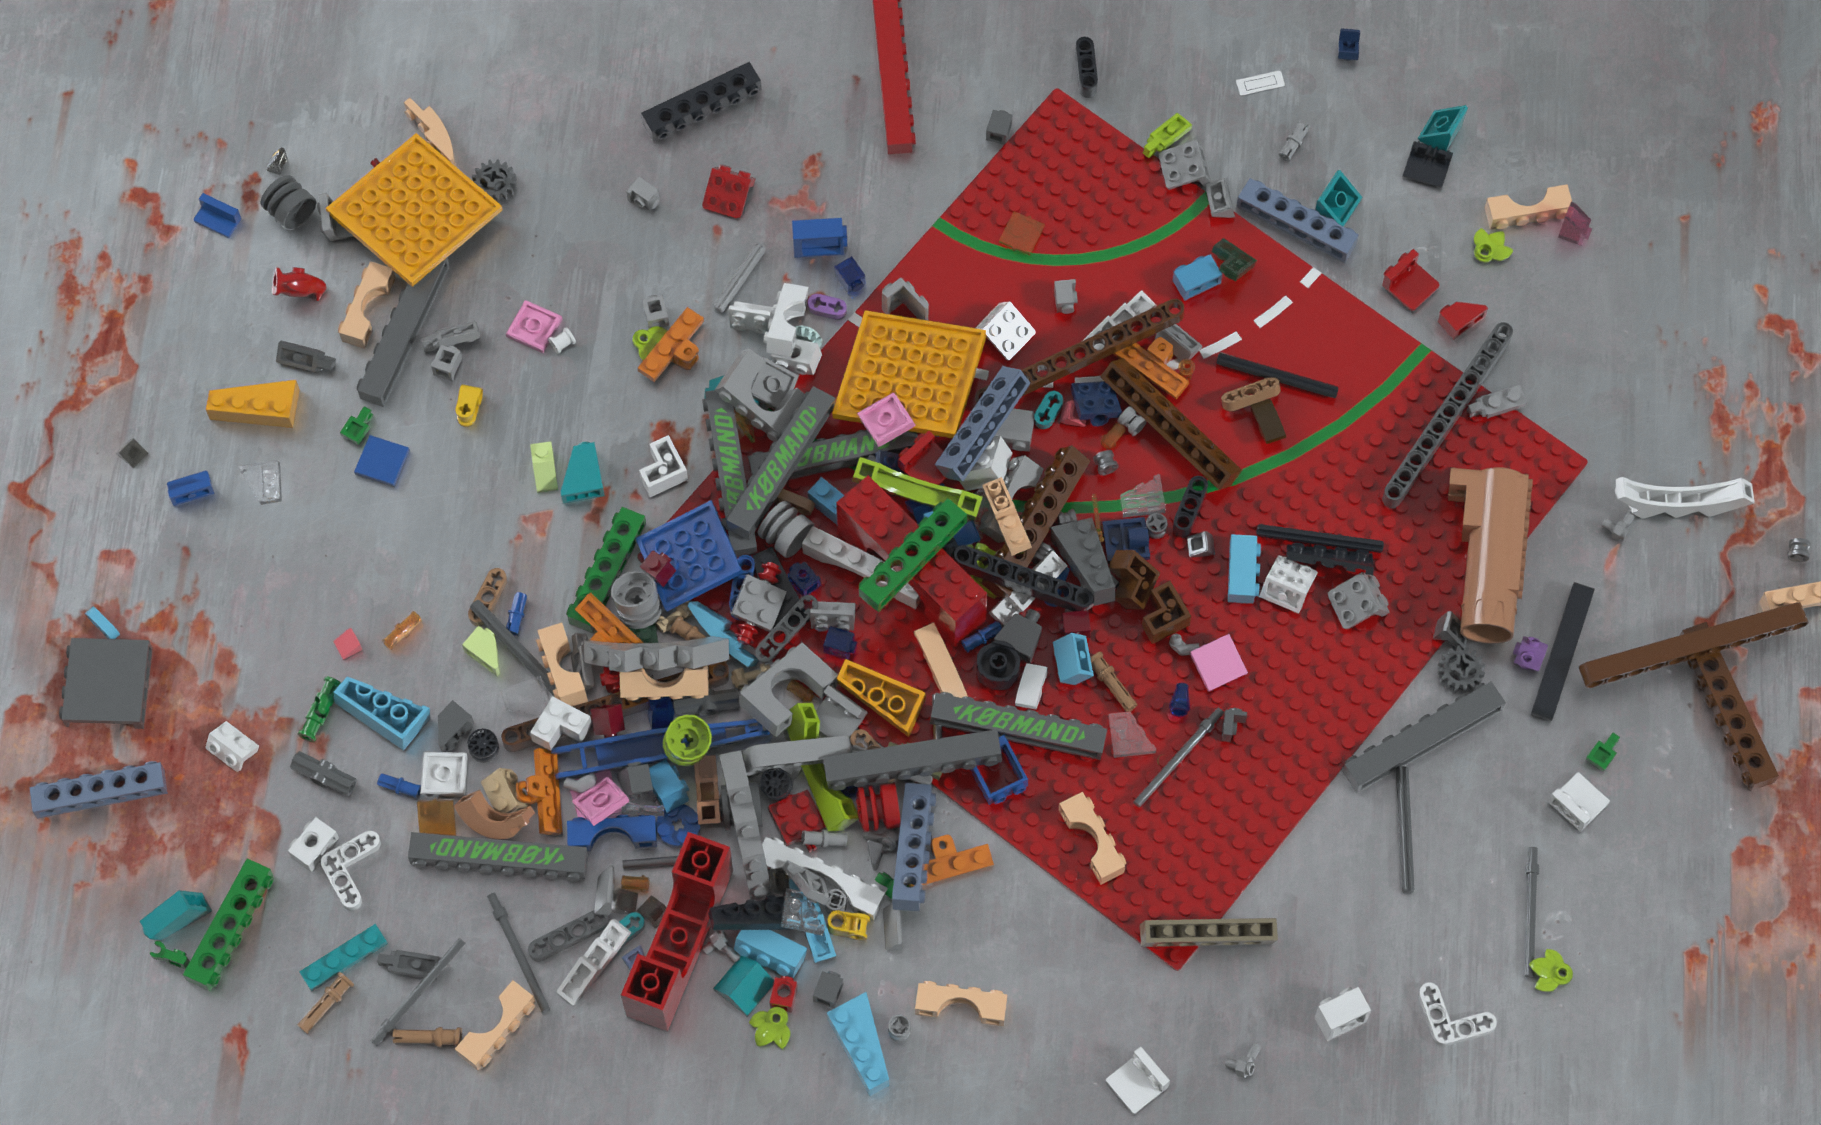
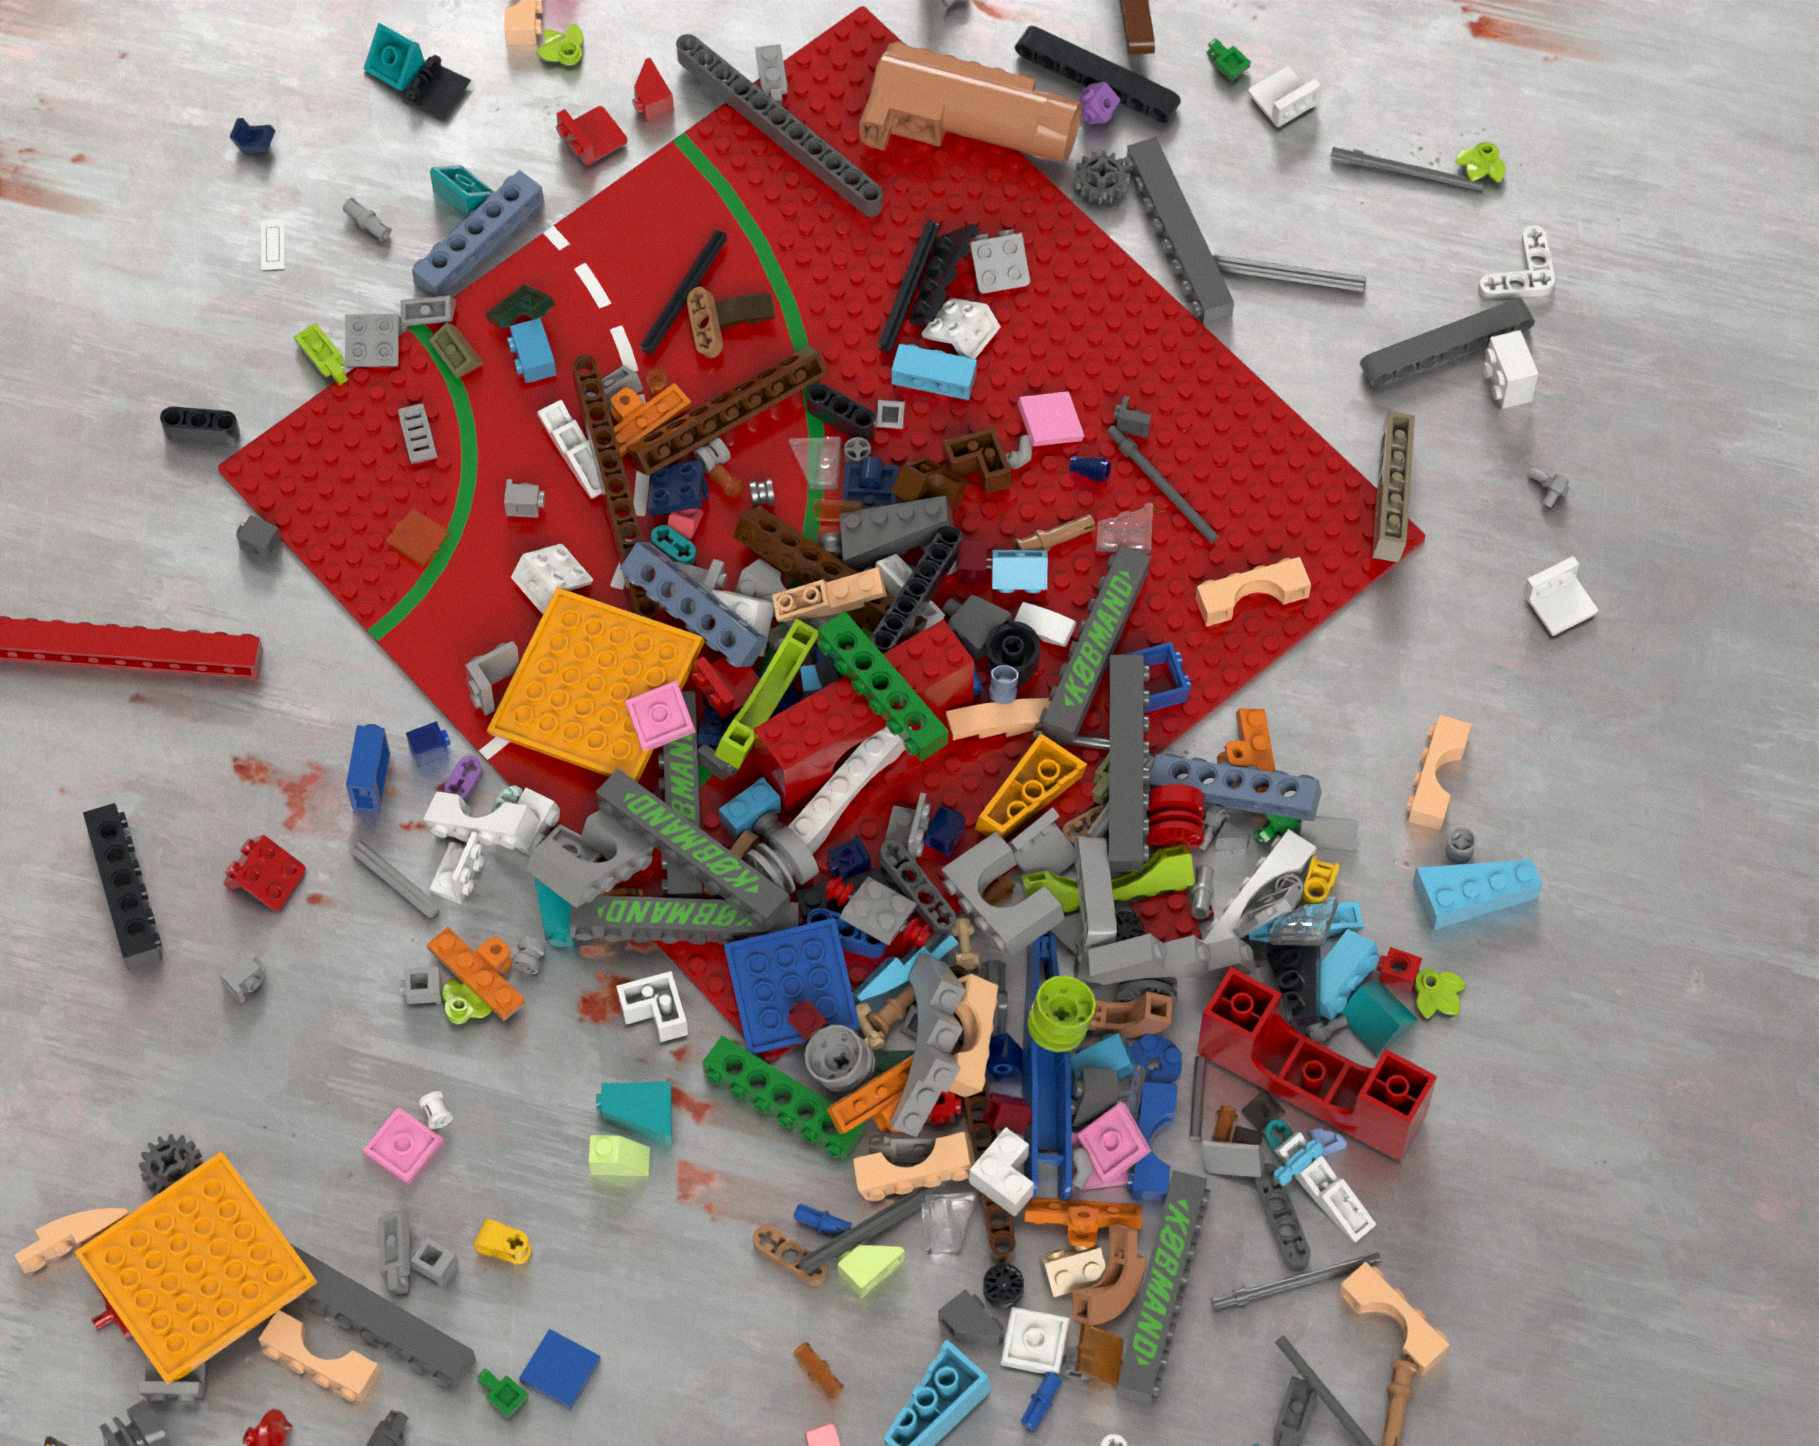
camera: 80 degrees left, 5 degrees down
dark grey brick [813,971,844,1009] -> none
dark grey slope [1433,611,1467,650] -> none
none -> light grey slope [398,404,437,464]
none -> olive slope [429,322,483,378]
none -> light grey wheel [511,936,547,974]
none -> flat silver wheel [753,811,787,847]
none -> sand blue wheel [989,665,1019,704]
none -> medium azure axle [1273,1140,1324,1186]
none -> dark grey beam [1360,298,1535,387]

